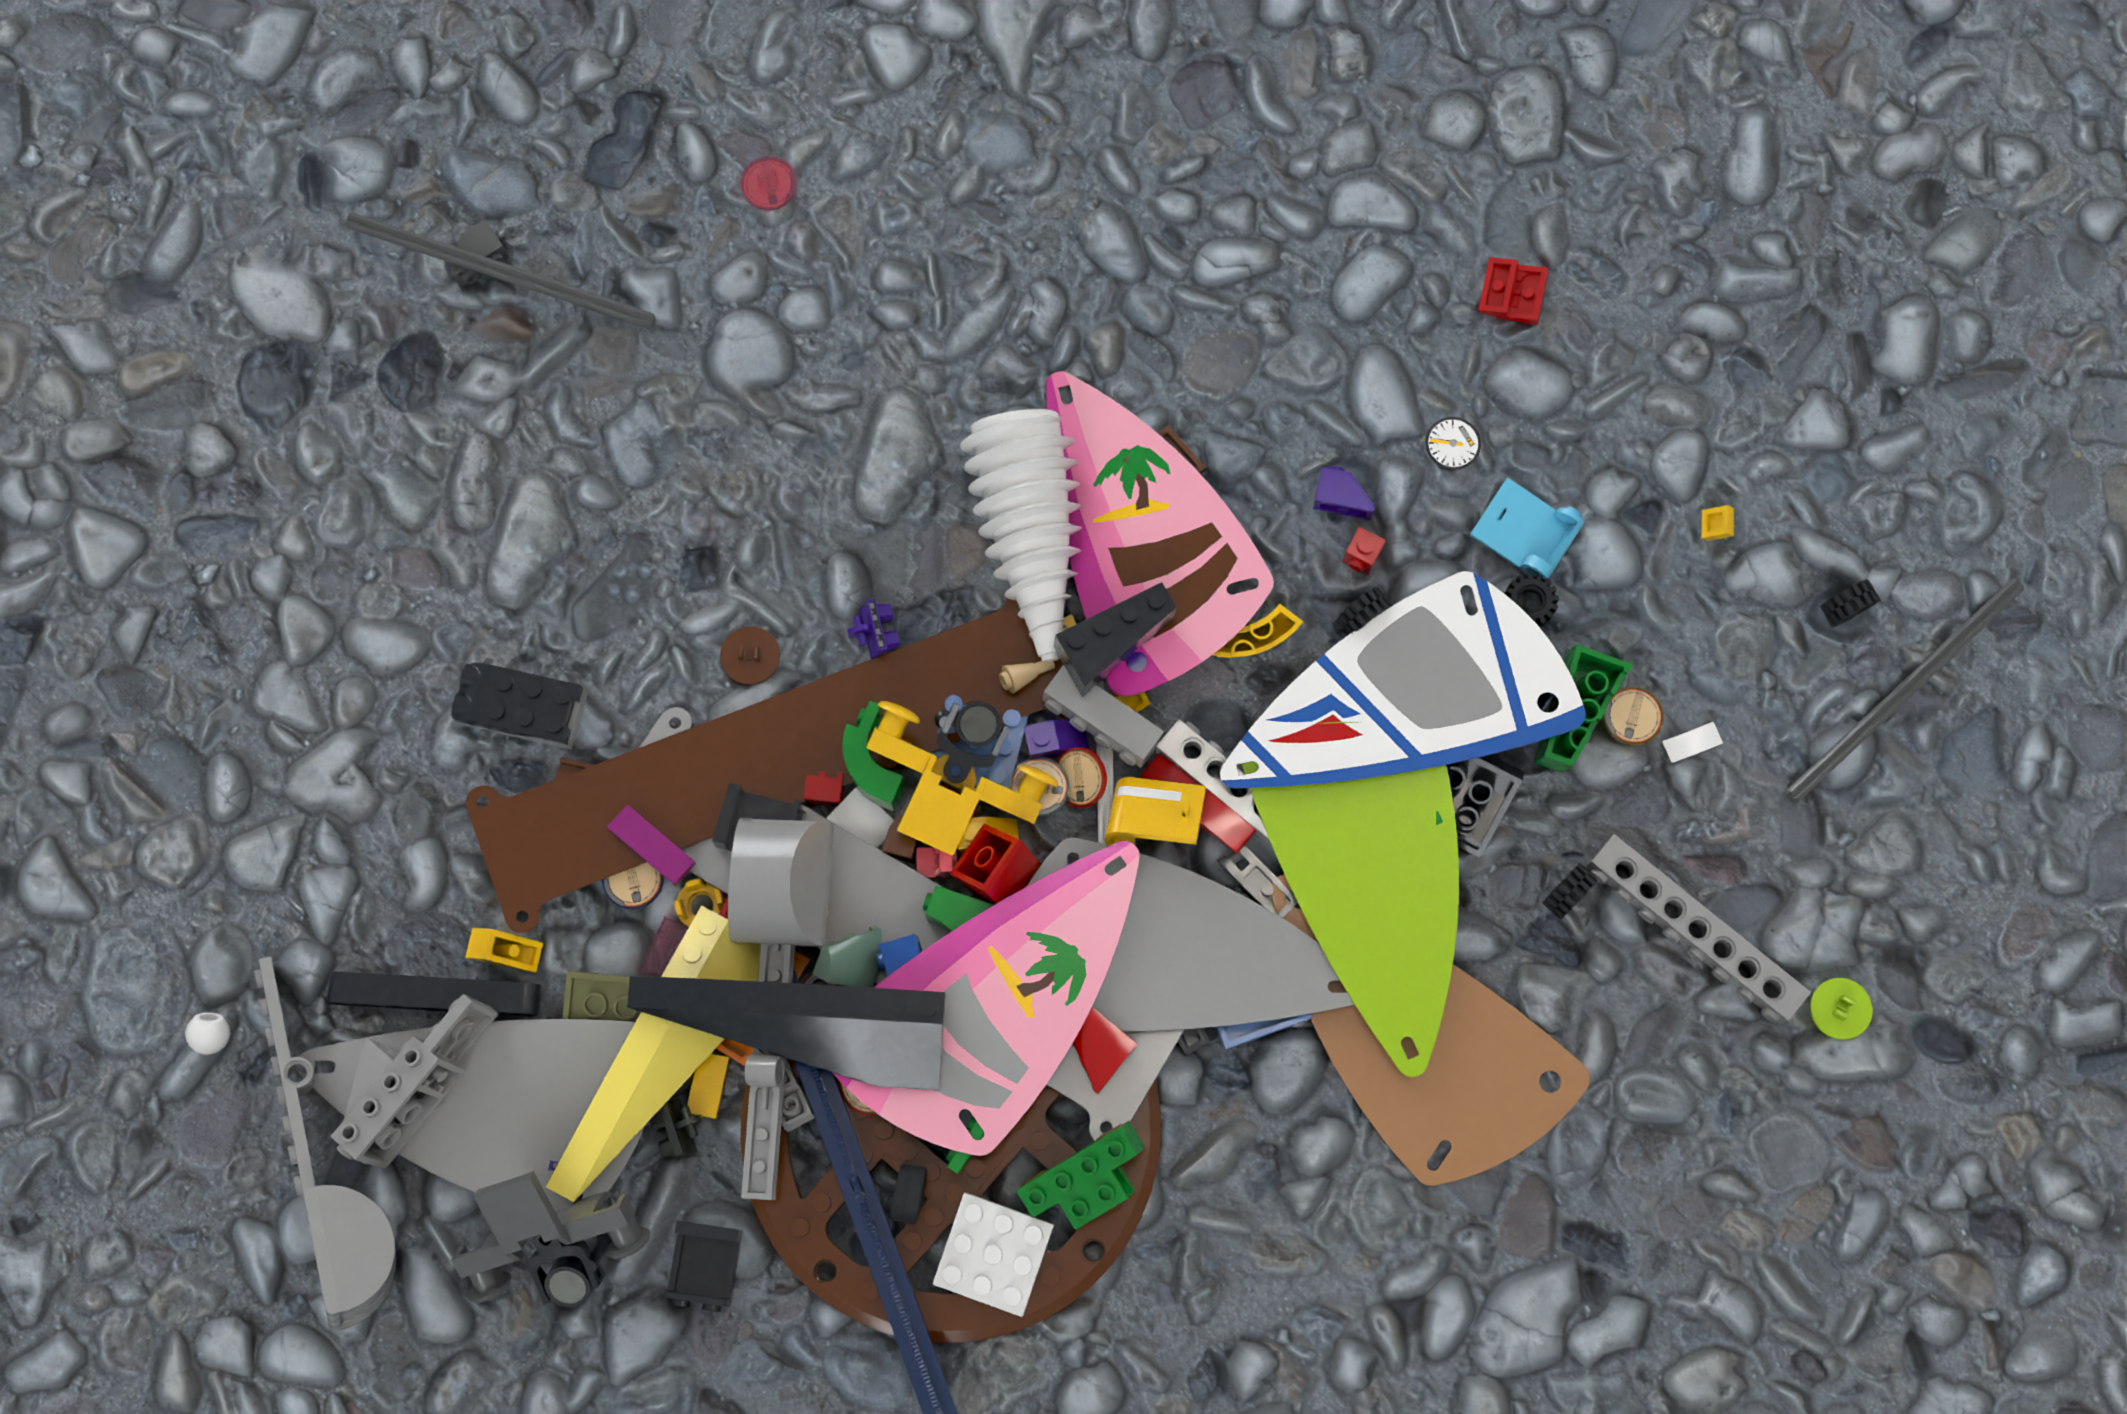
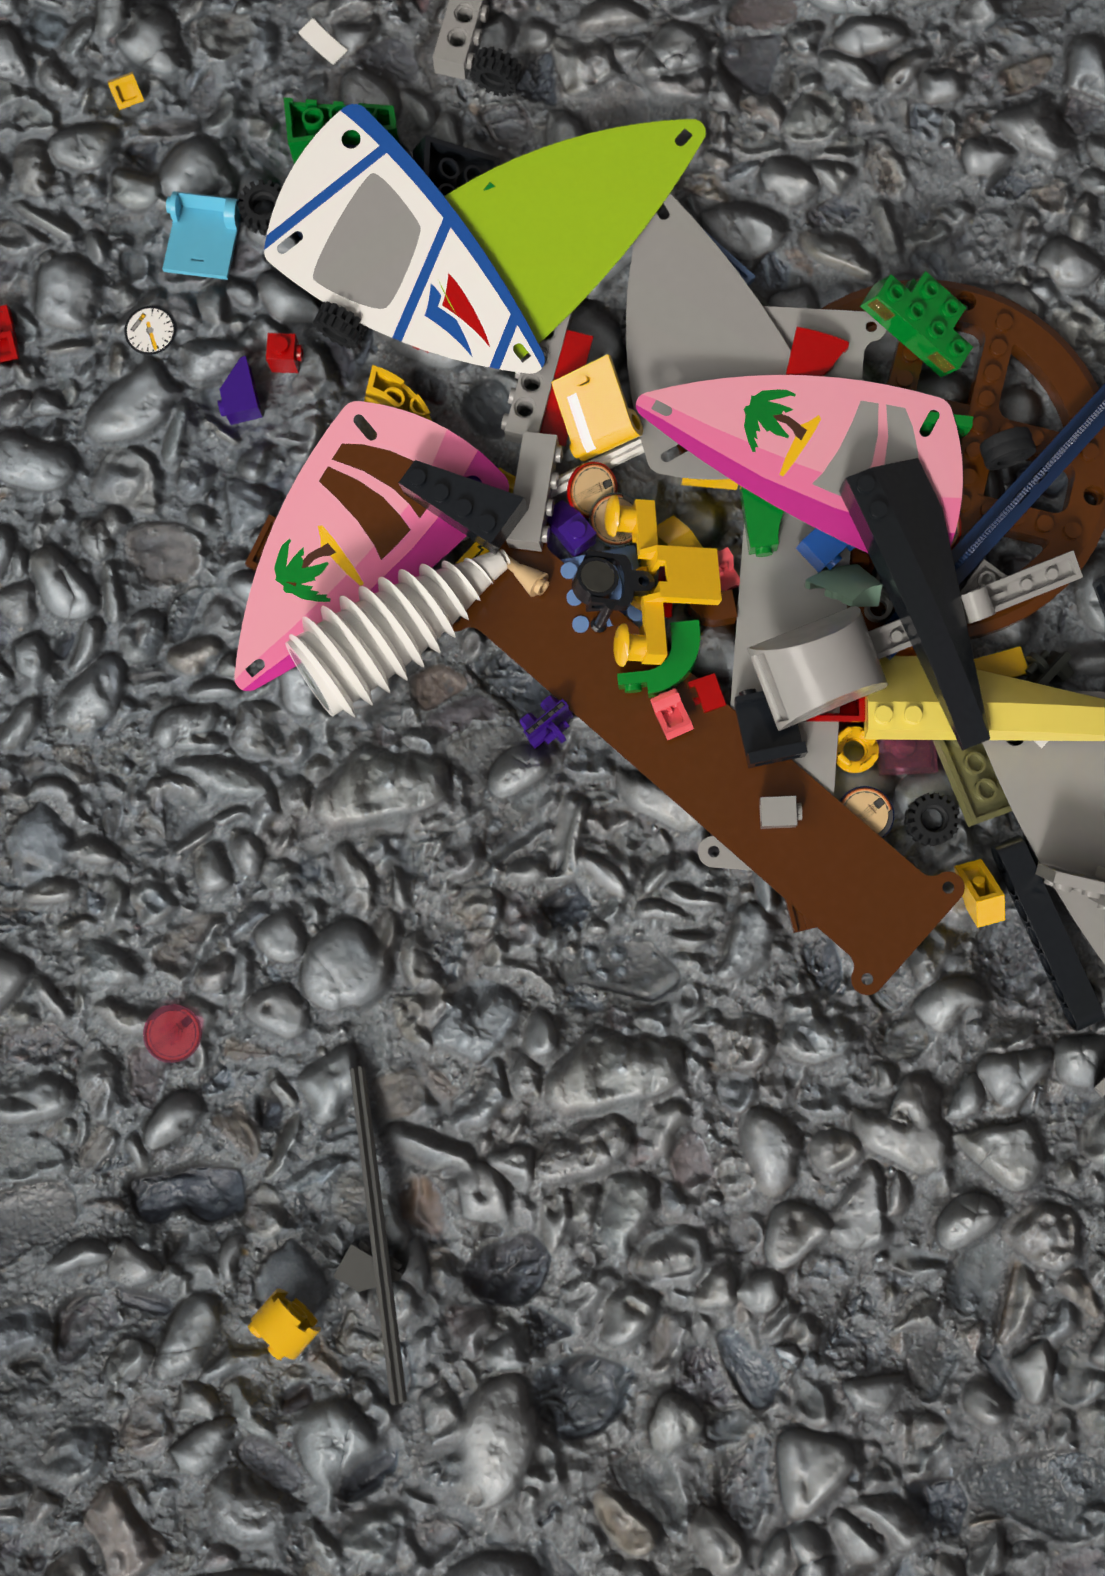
camera: 115 degrees left, 5 degrees up
black piece [451,662,588,750] -> none
magenta tile [607,804,696,887] -> none
reddish brown piece [720,627,780,685] -> none
white sticker [826,787,894,848] -> none
white plate [933,1192,1055,1317] -> none
red slope [950,823,1042,905] -> none
plate [1218,845,1298,918] -> none
medium nougat piece [1271,875,1590,1186] -> none
piece [1603,686,1664,746] -> none
none -> yellow brick [248,1288,321,1360]
none -> coral bracket [650,688,694,740]
none -> light grey brick [759,796,802,829]
none -> black tyre [904,792,961,846]

